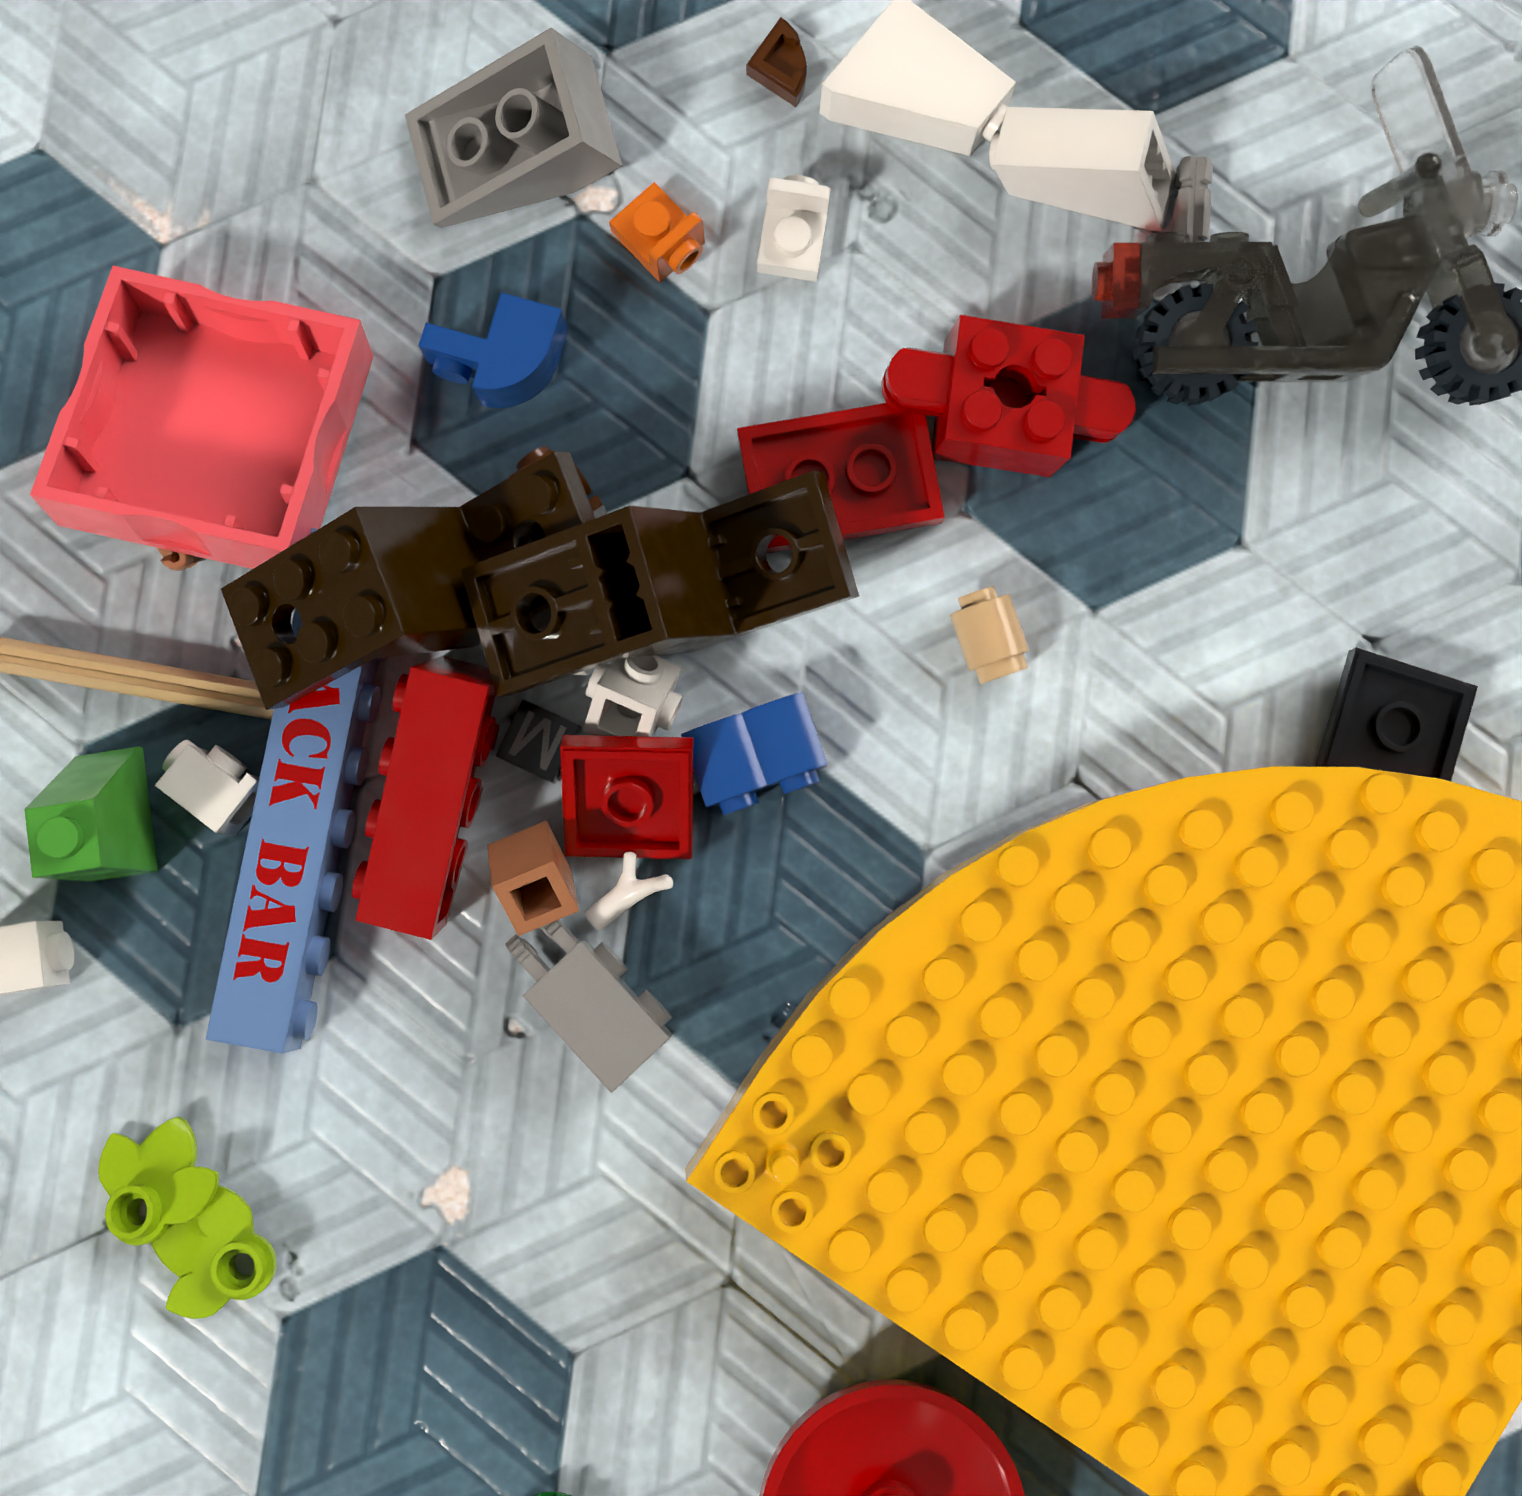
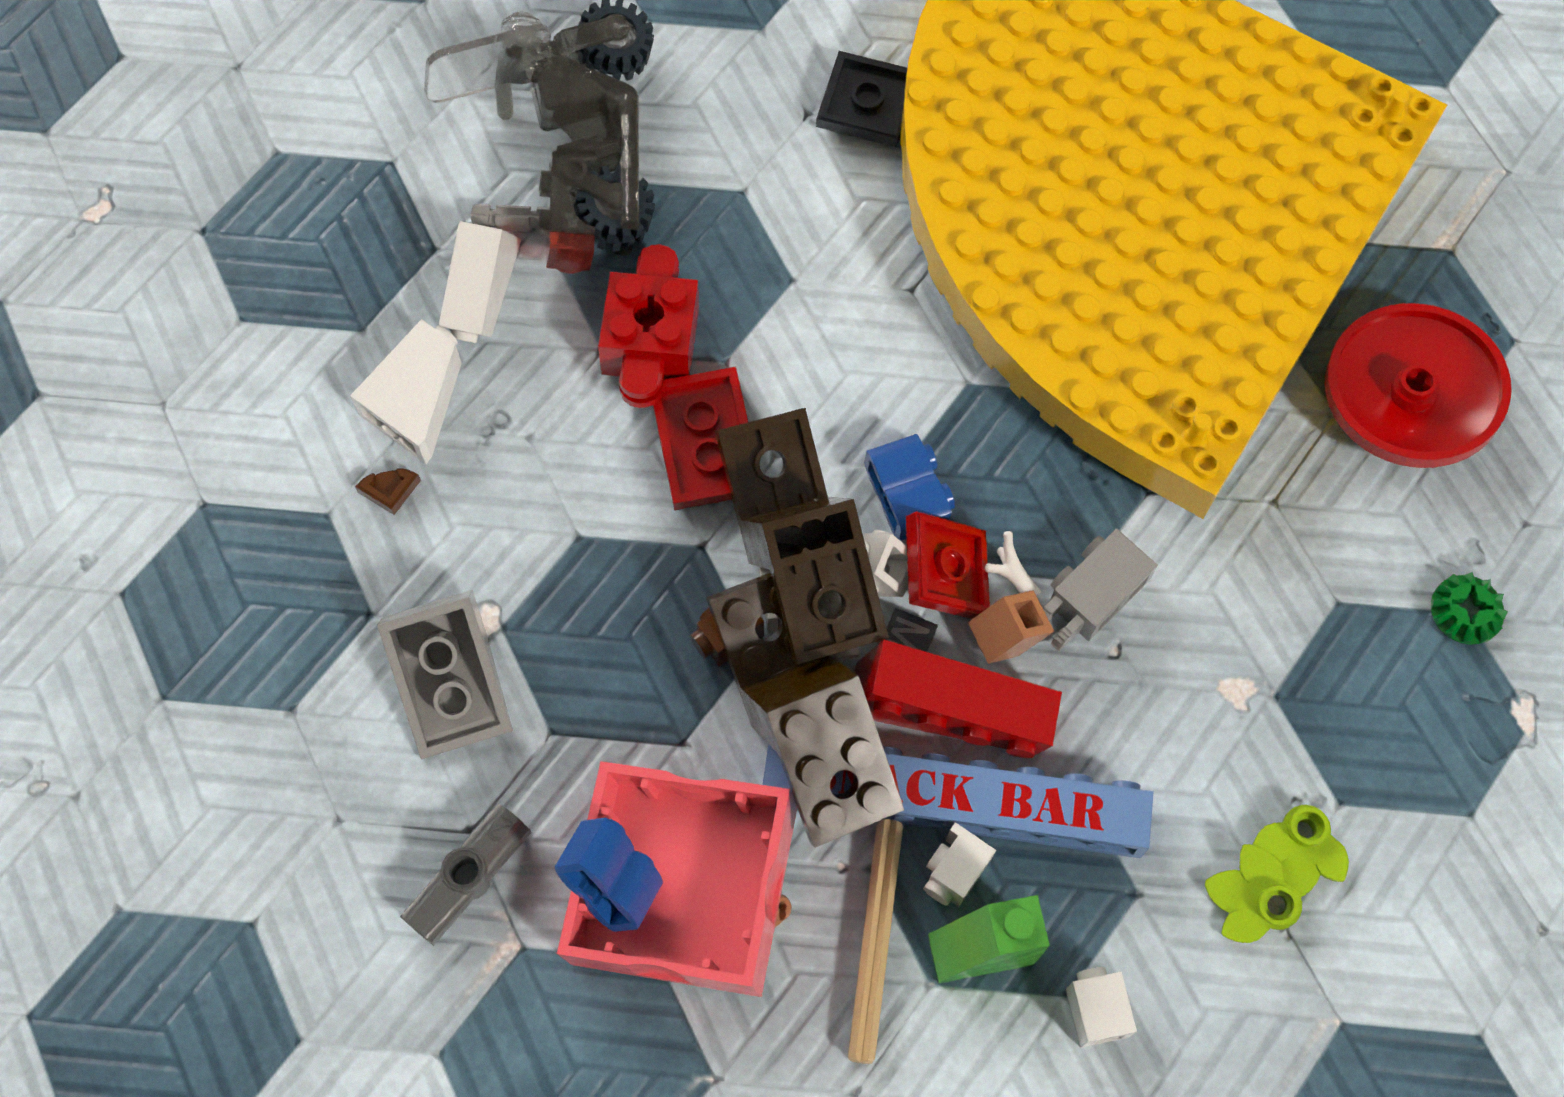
camera: 90 degrees left, 15 degrees down
blue brick [418,292,568,408] -> none
orange bracket [609,182,705,283] -> none
white bracket [757,175,831,282] -> none
tan brick [950,586,1029,684] -> none
none -> dark grey piece [400,804,532,946]
none -> blue brick [554,817,663,932]

